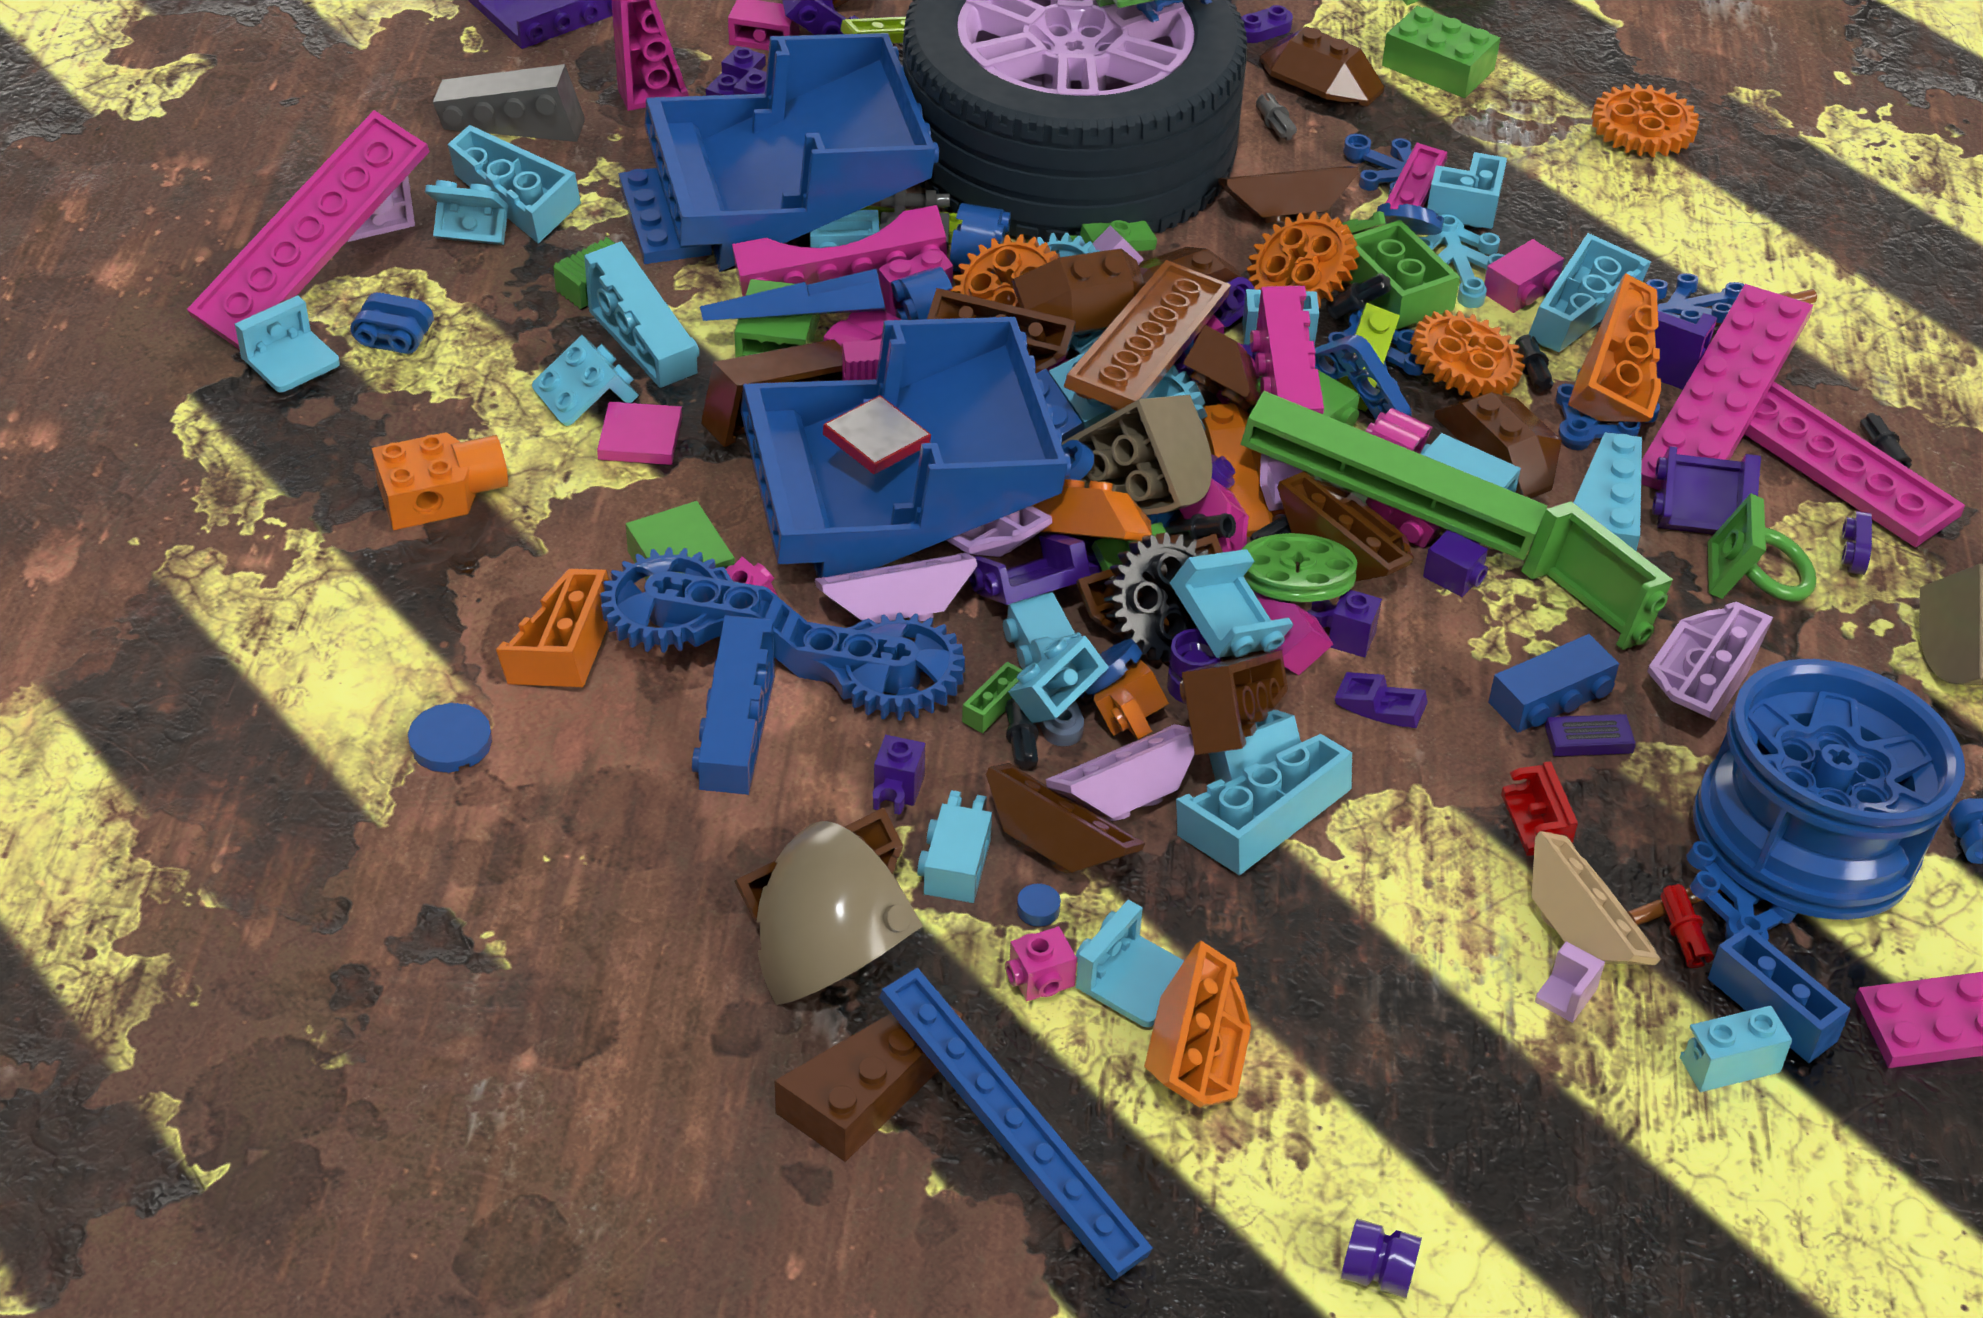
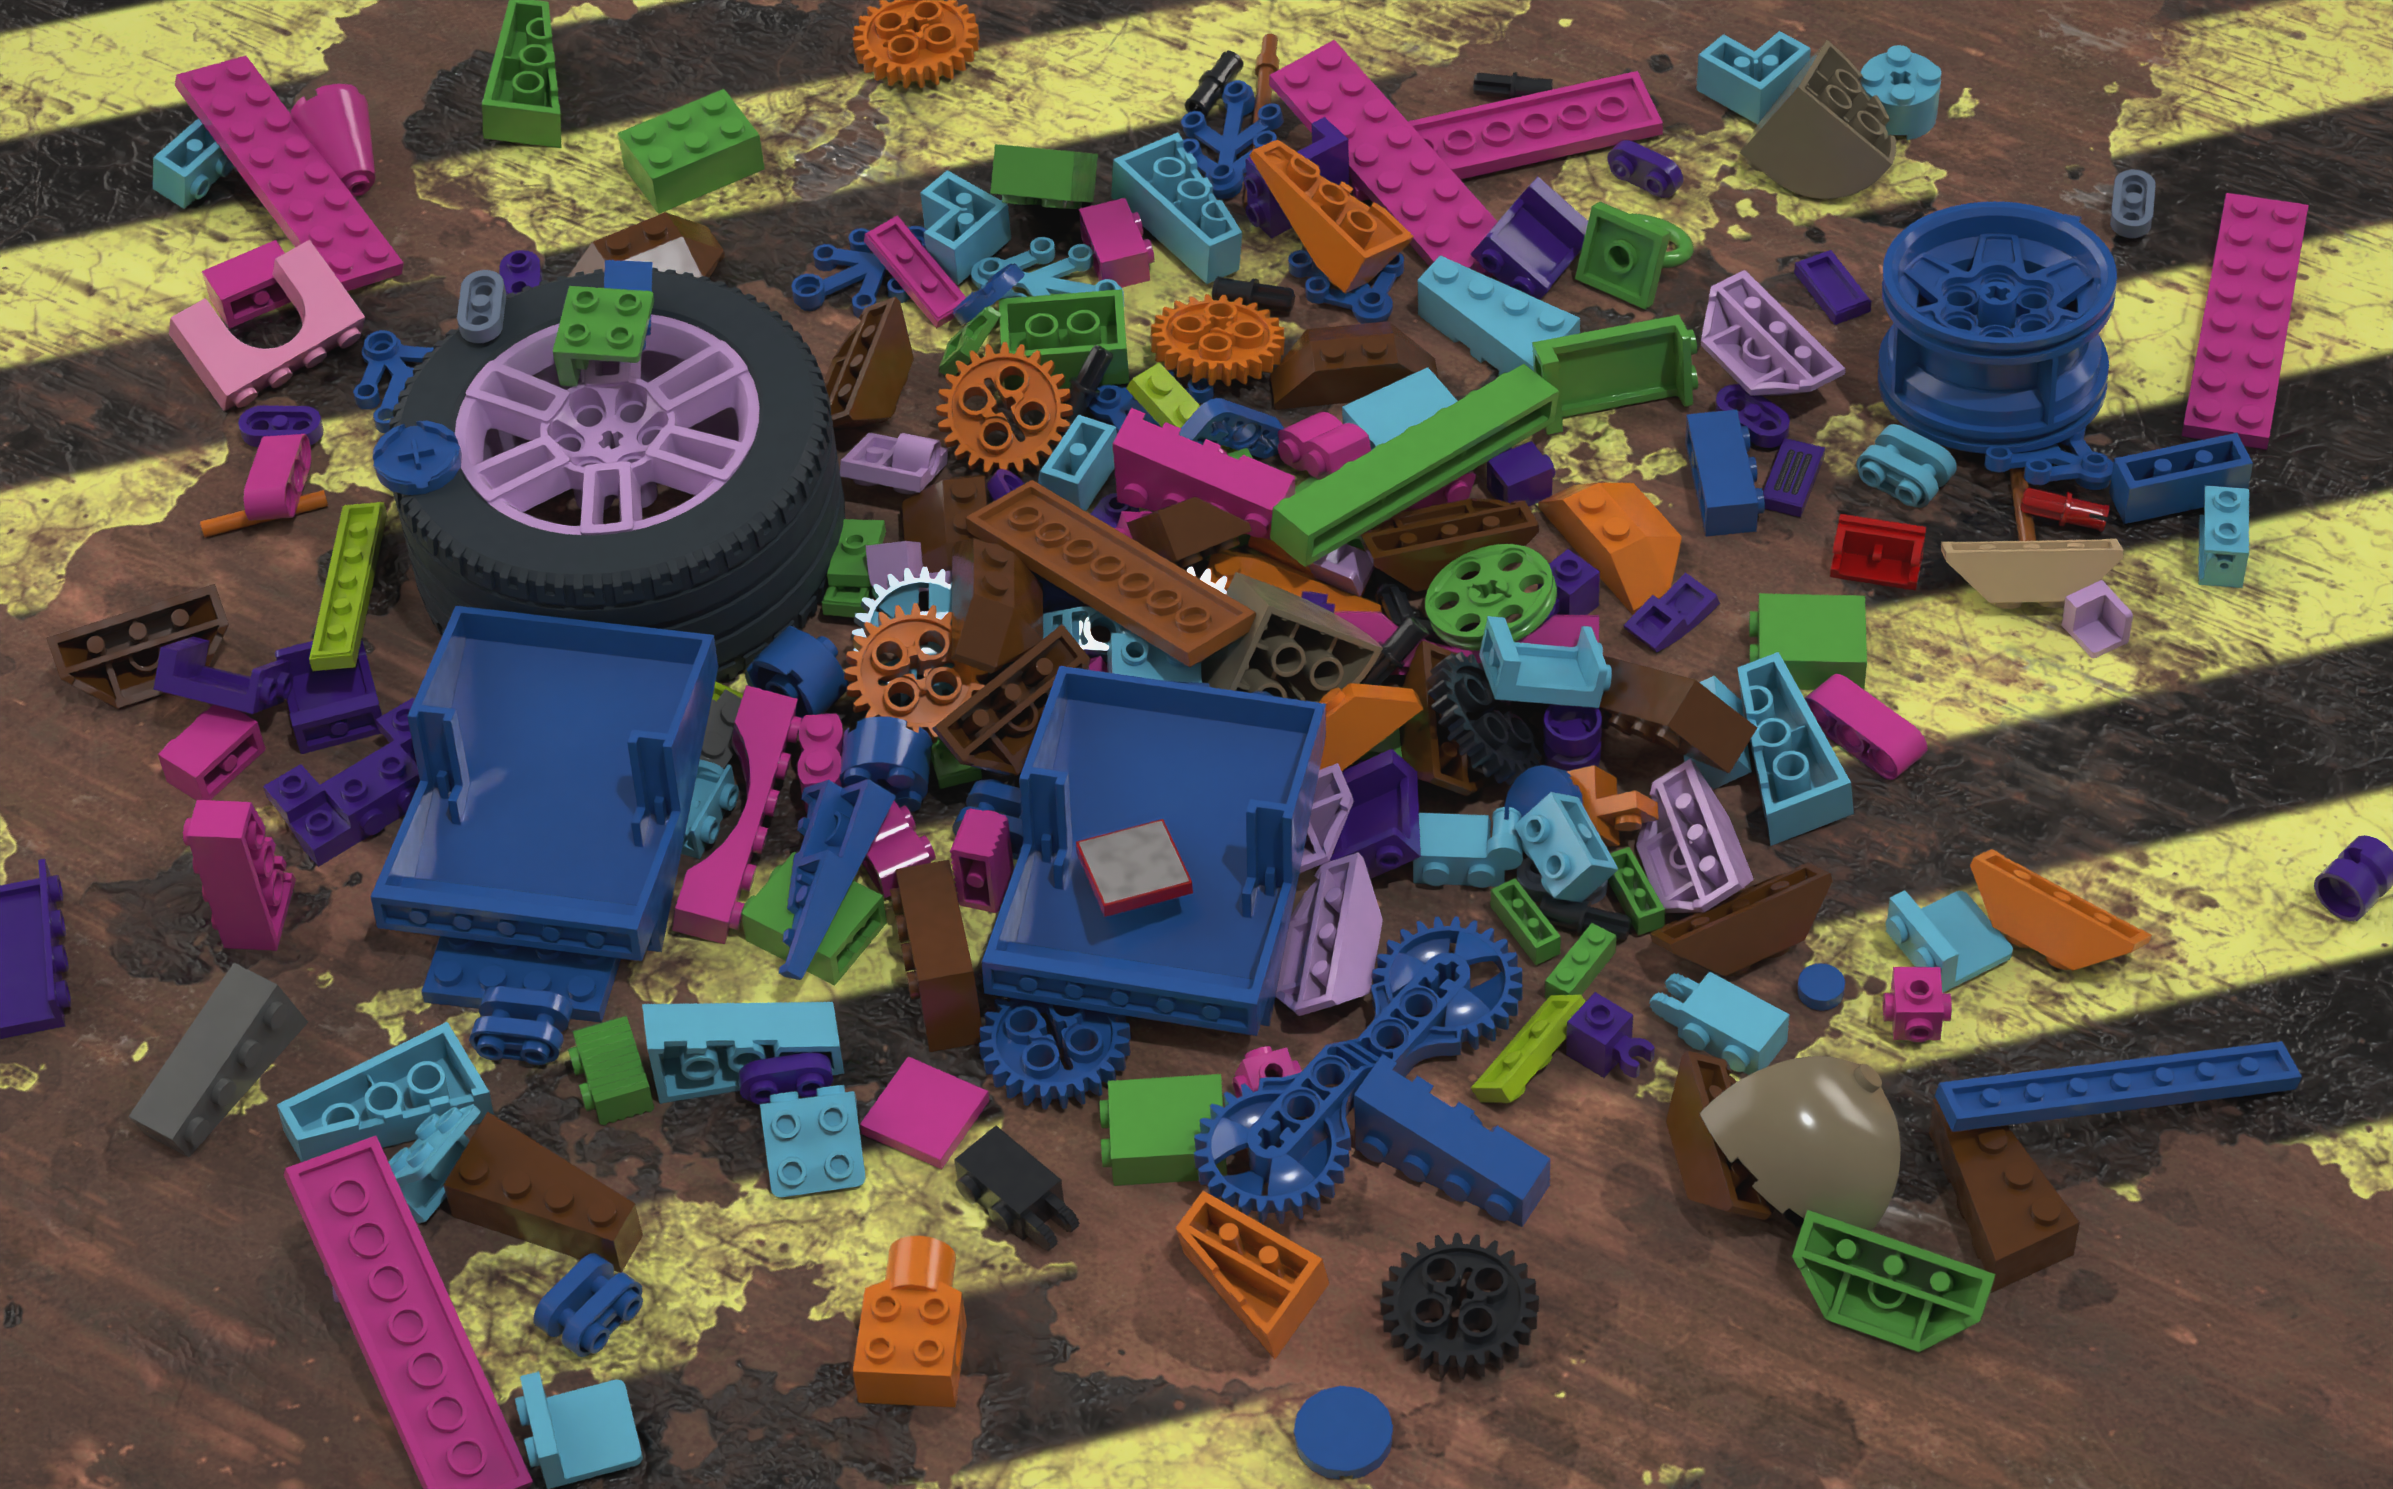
camera: 60 degrees left, 5 degrees up
none -> reddish brown wedge [443,1111,643,1273]
none -> blue brick [469,986,573,1065]
none -> dark purple plate [738,1052,833,1104]
none -> lavender plate [840,433,948,494]
none -> black hinge [954,1126,1080,1251]
none -> blue gear [979,997,1131,1109]
none -> bright green brick [991,144,1098,209]
none -> black pin [1185,51,1244,118]
none -> black gear [1380,1233,1539,1380]
none -> lime plate [1471,995,1586,1103]
none -> orange wedge [1538,483,1682,615]
none -> bright green piece [1545,923,1616,999]
none -> bright green piece [1608,847,1665,936]
none -> dark purple plate [1715,384,1790,448]
none -> bright green brick [1749,593,1867,690]
none -> bright green wedge [1792,1210,1996,1352]
none -> dark pink beam [1804,674,1928,780]
none -> medium azure brick [1856,424,1957,508]

